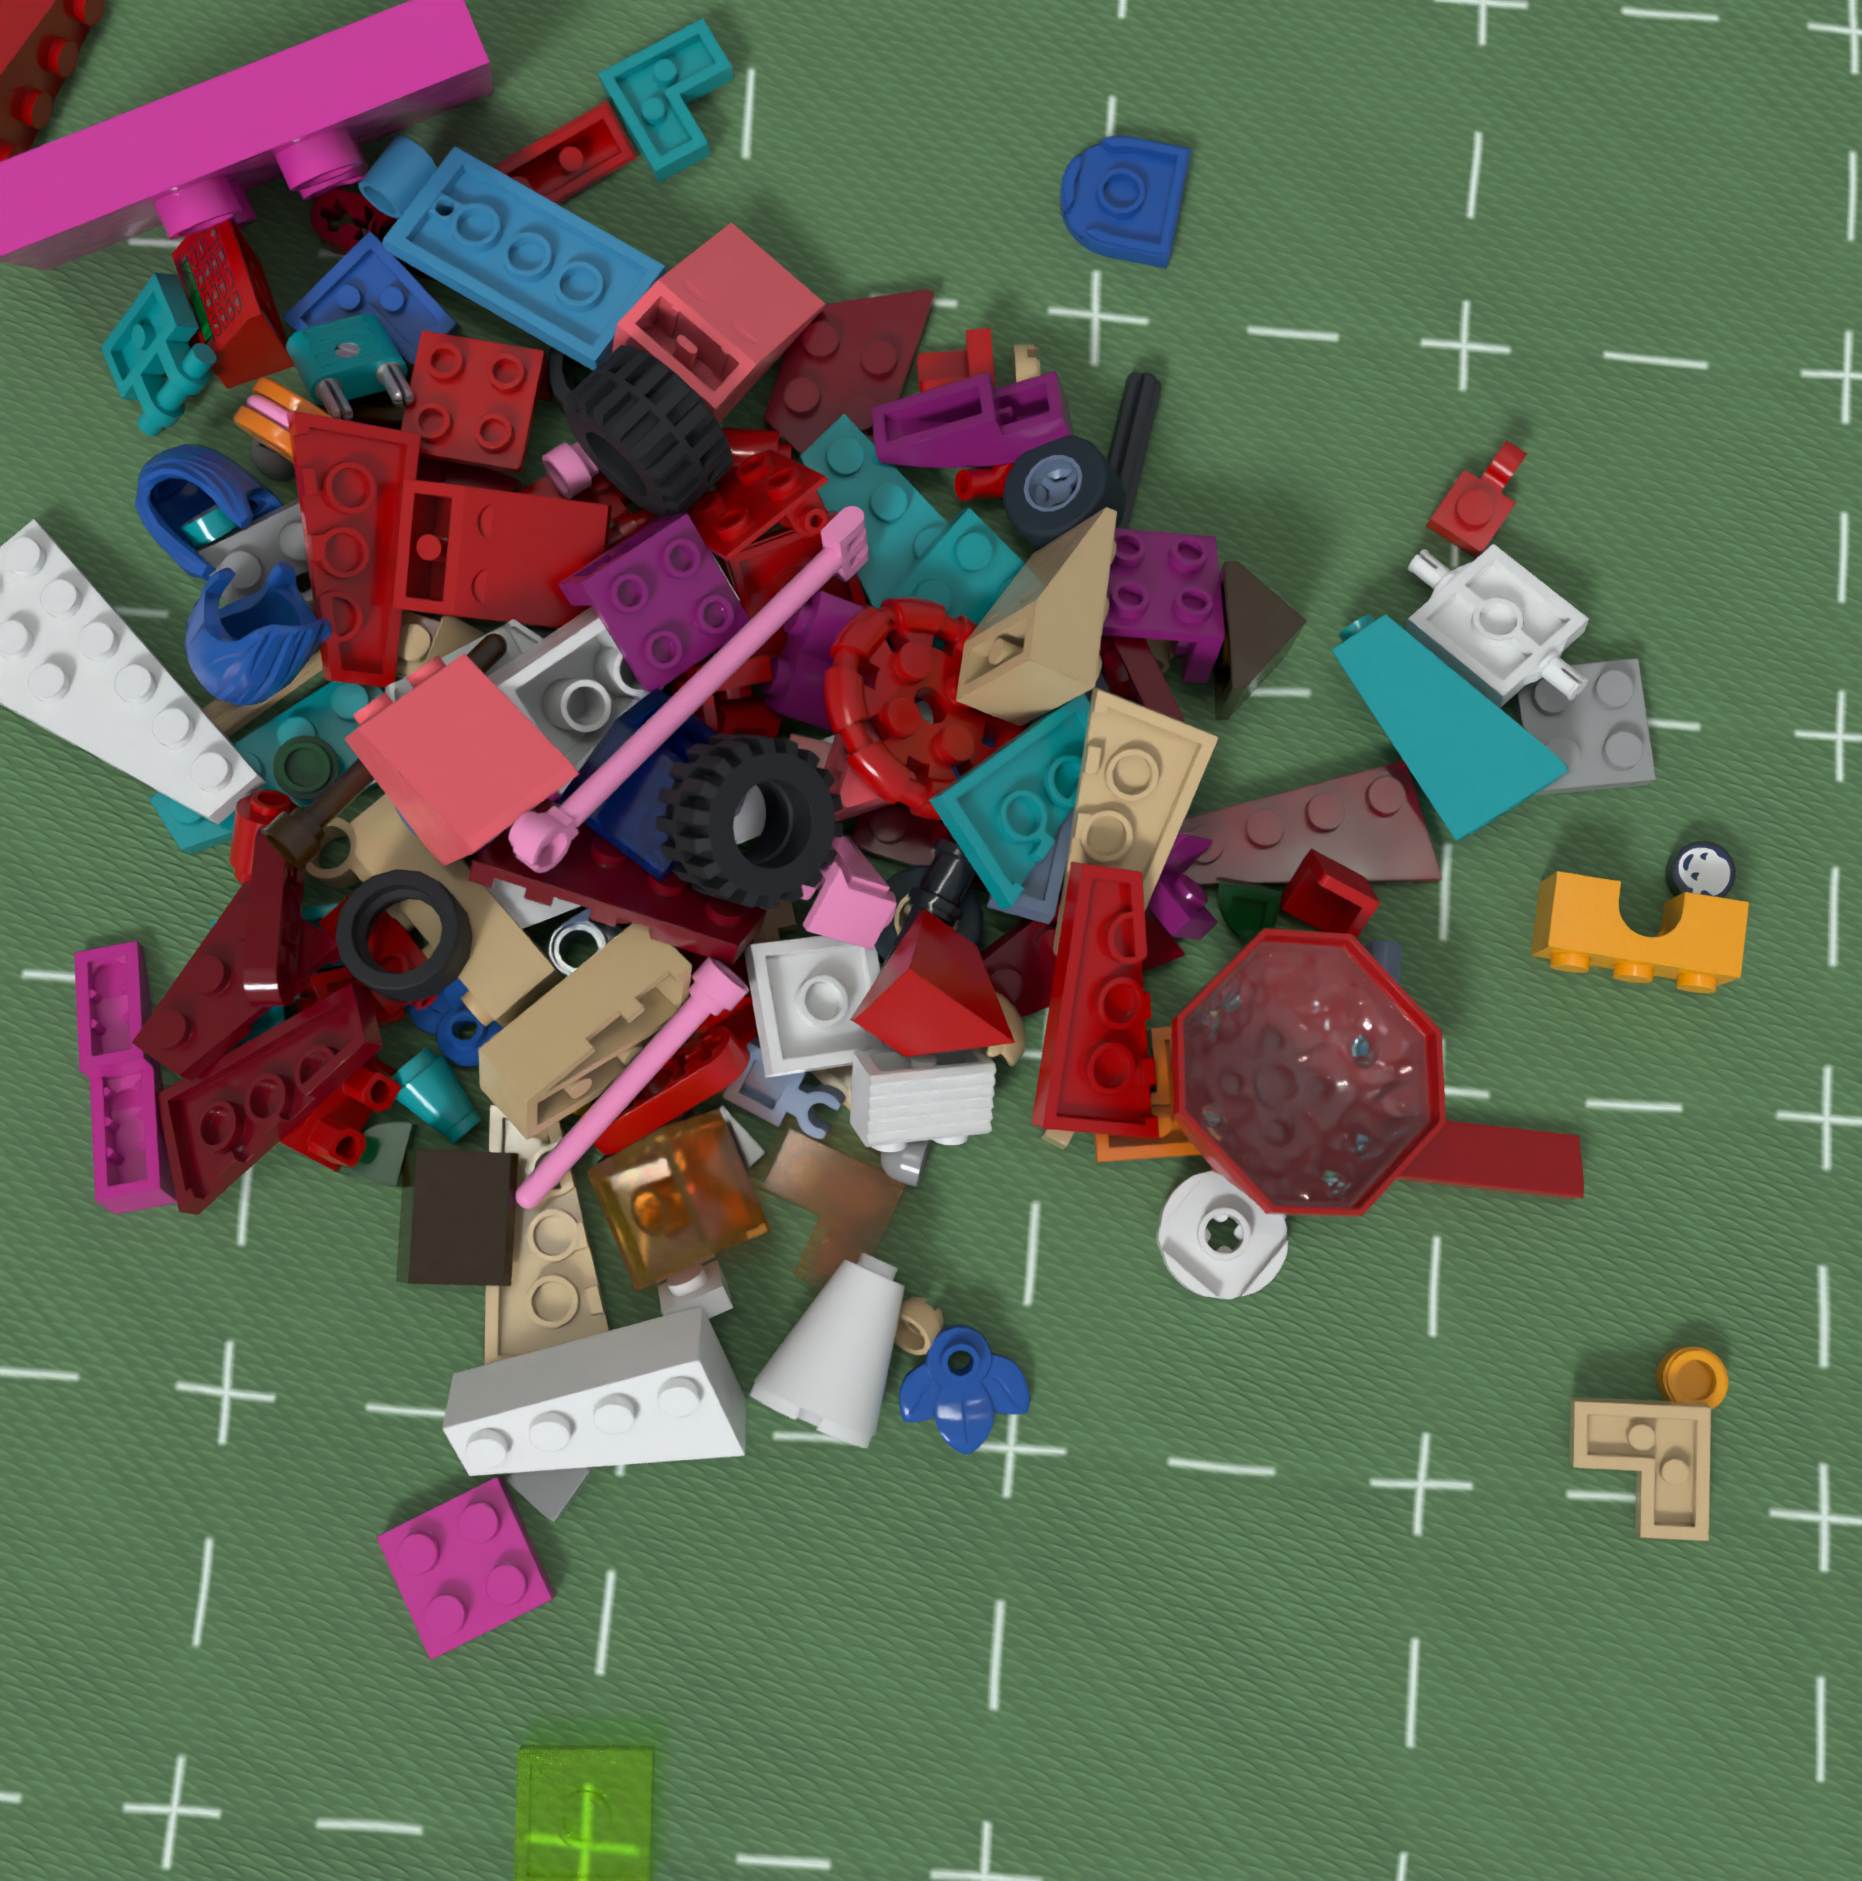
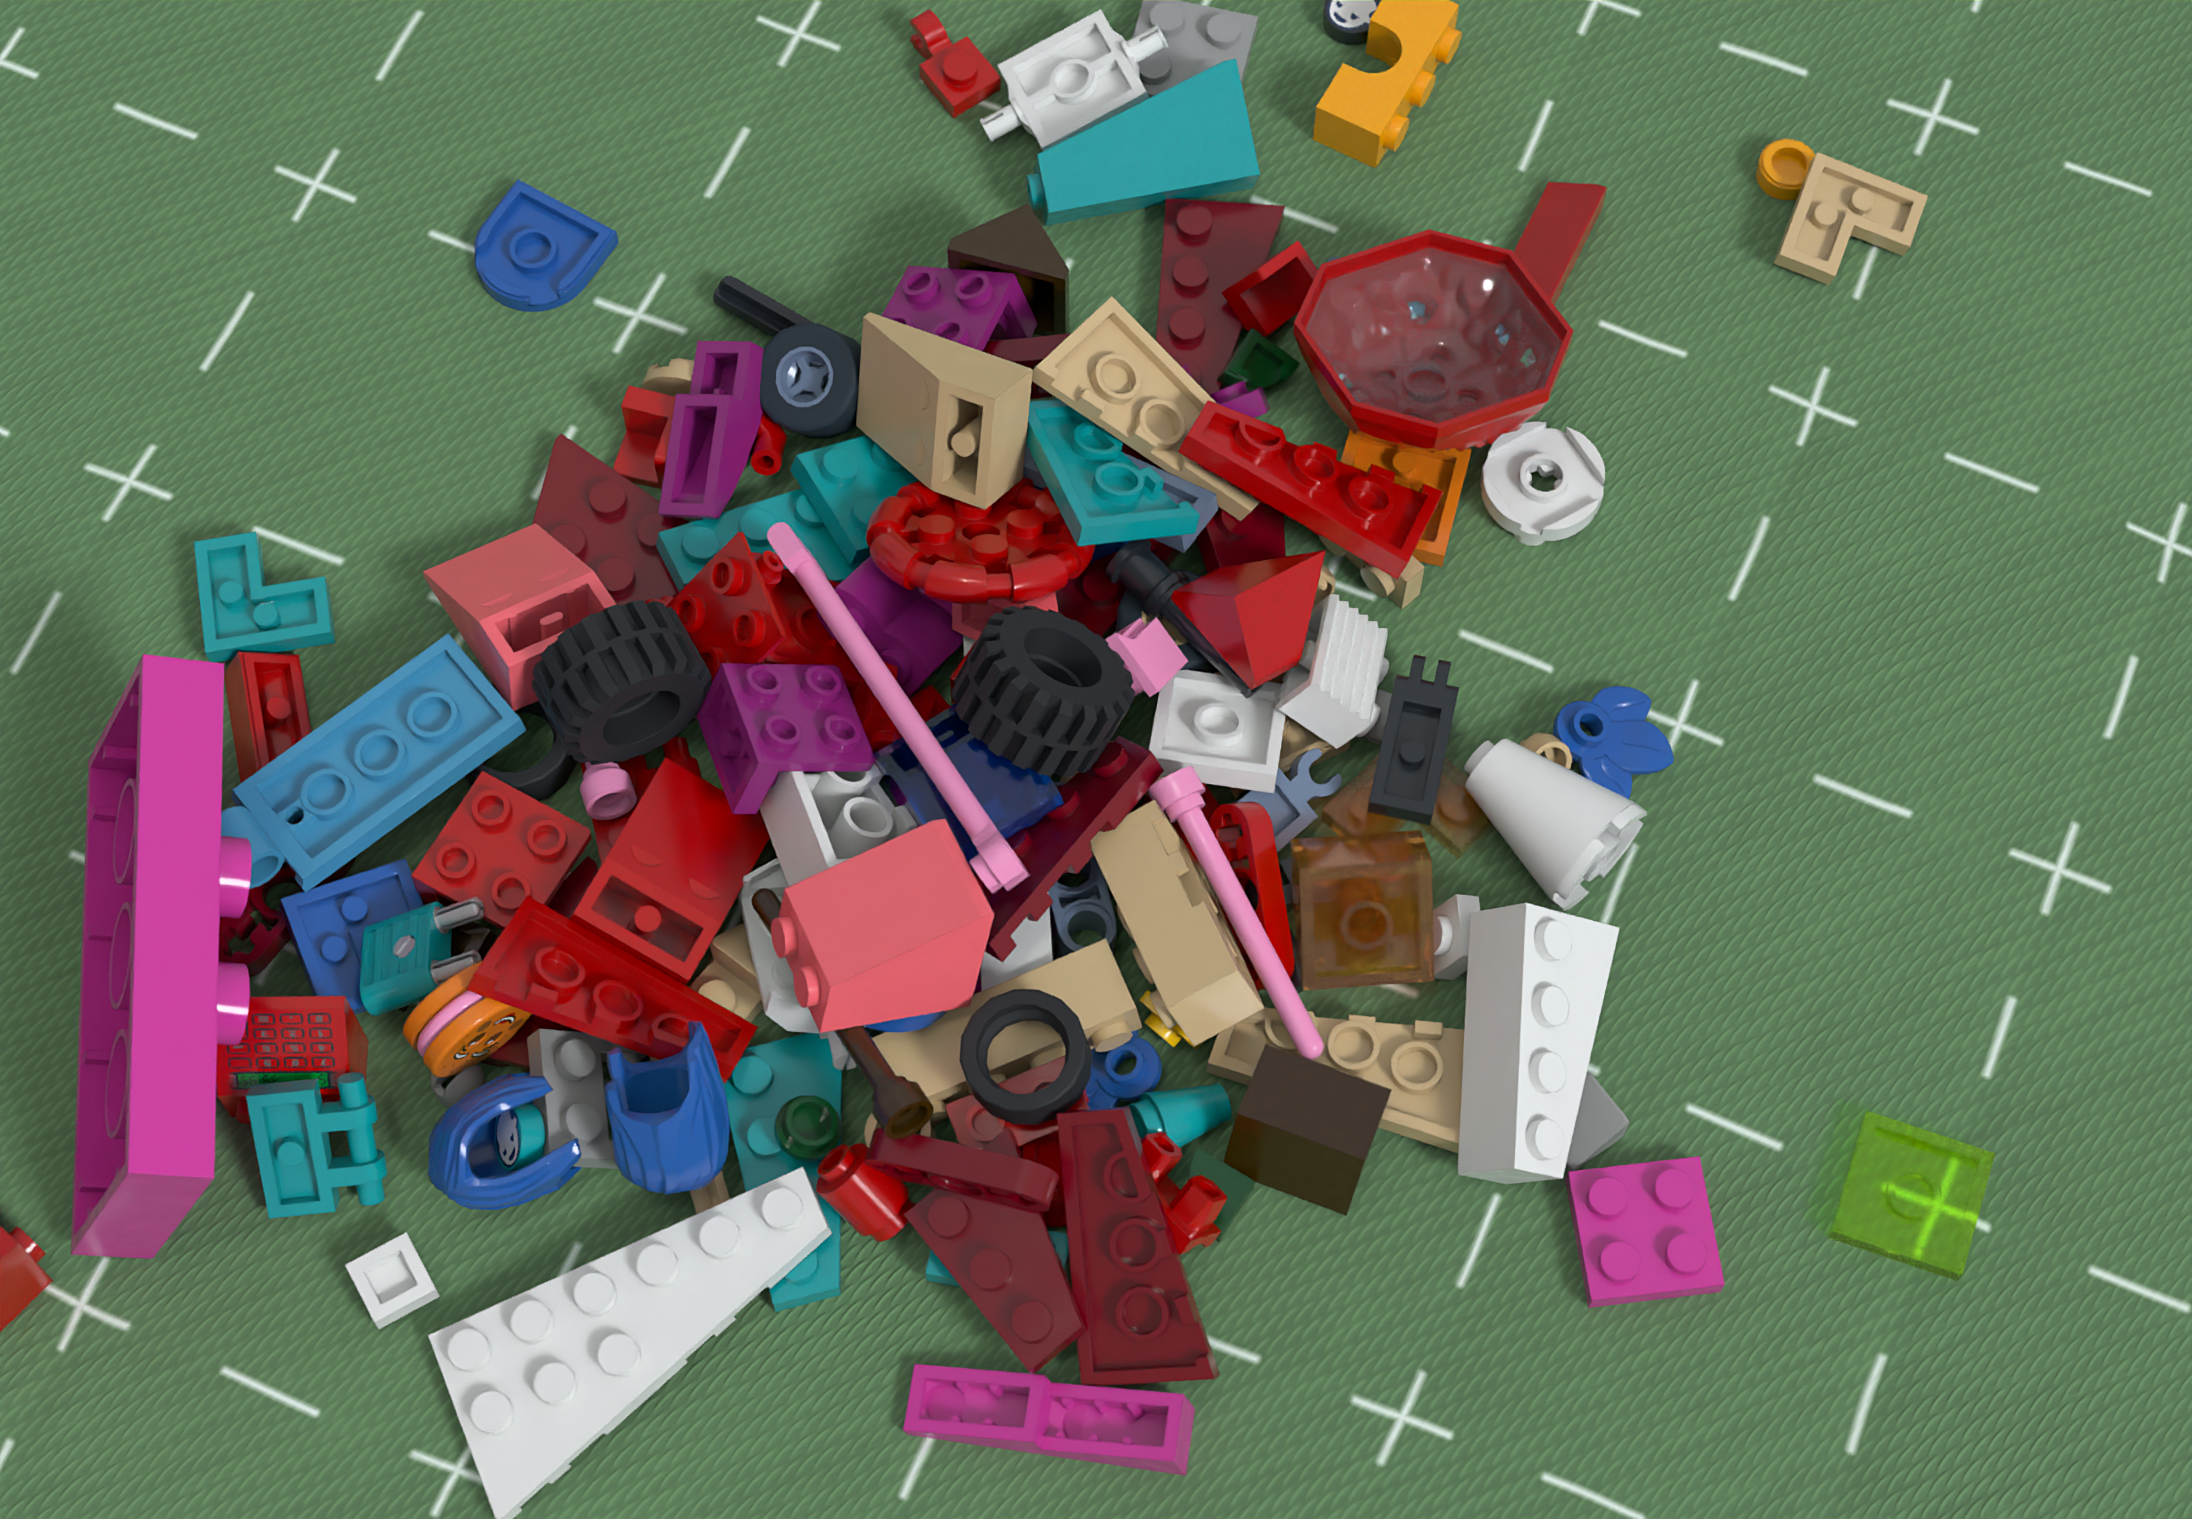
camera: 70 degrees left, 15 degrees down
none -> white plate [345,1233,440,1329]
none -> black hinge [1367,654,1459,825]

